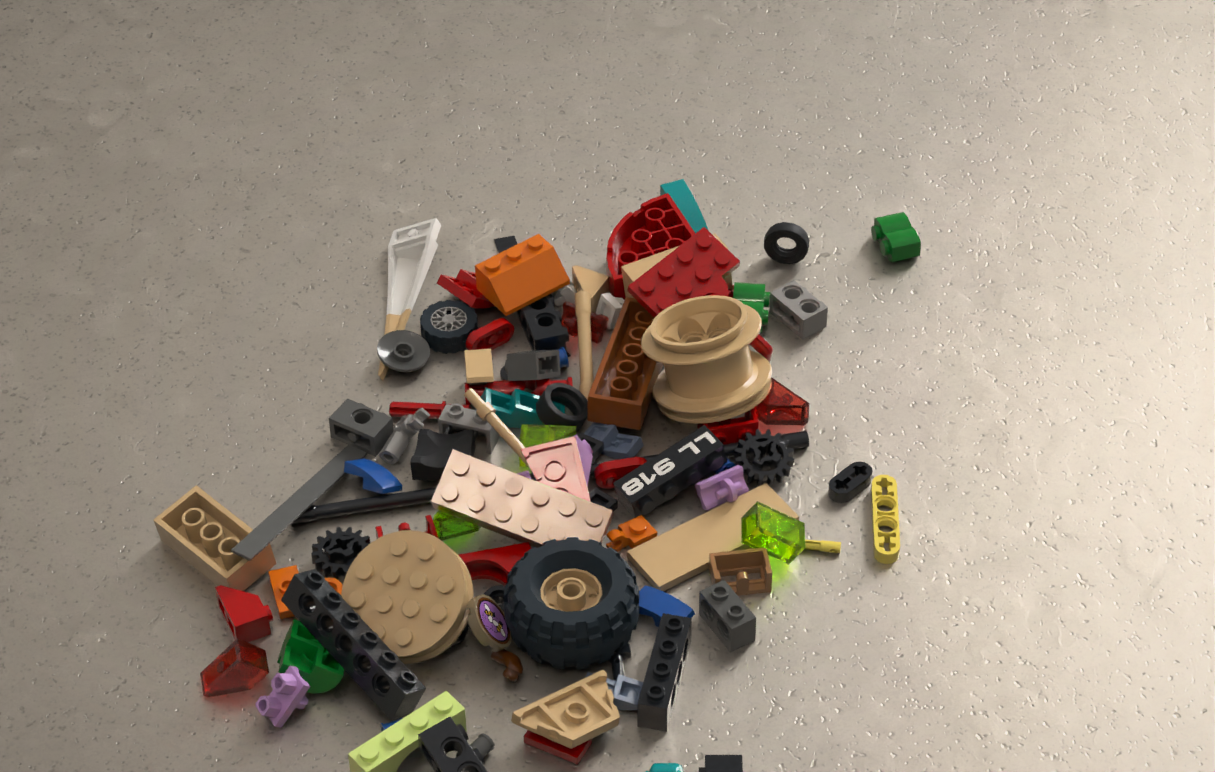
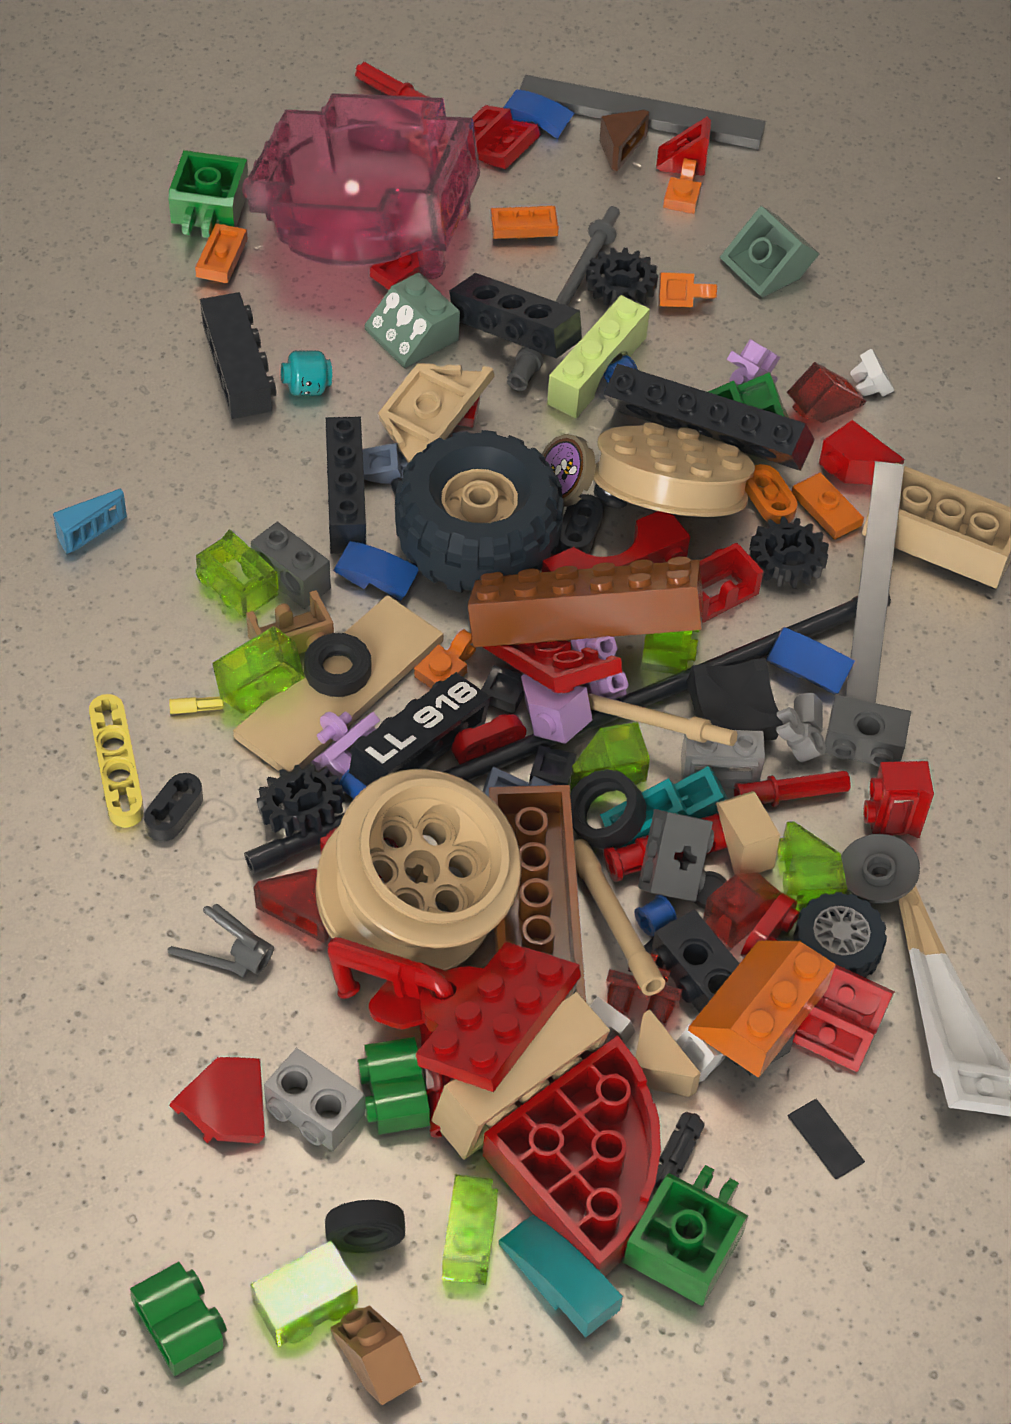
camera: 160 degrees right, 10 degrees up
none -> dark azure slope [53,488,127,554]
none -> dark grey plant [168,904,274,978]
none -> red slope [169,1057,265,1144]
none -> clear neon green window [195,529,279,618]
none -> clear neon green brick [250,1241,358,1347]
none -> black tyre [304,633,371,697]
none -> medium nougat slope [330,1305,422,1405]
none -> clear neon green window [442,1174,498,1285]
none -> green hinge [624,1165,749,1307]
none -> black axle [655,1112,705,1189]
none -> clear red slope [703,872,781,949]
none -> clear neon green slope [777,821,847,911]
none -> white tile [850,349,895,397]
none -> red window [863,761,934,838]

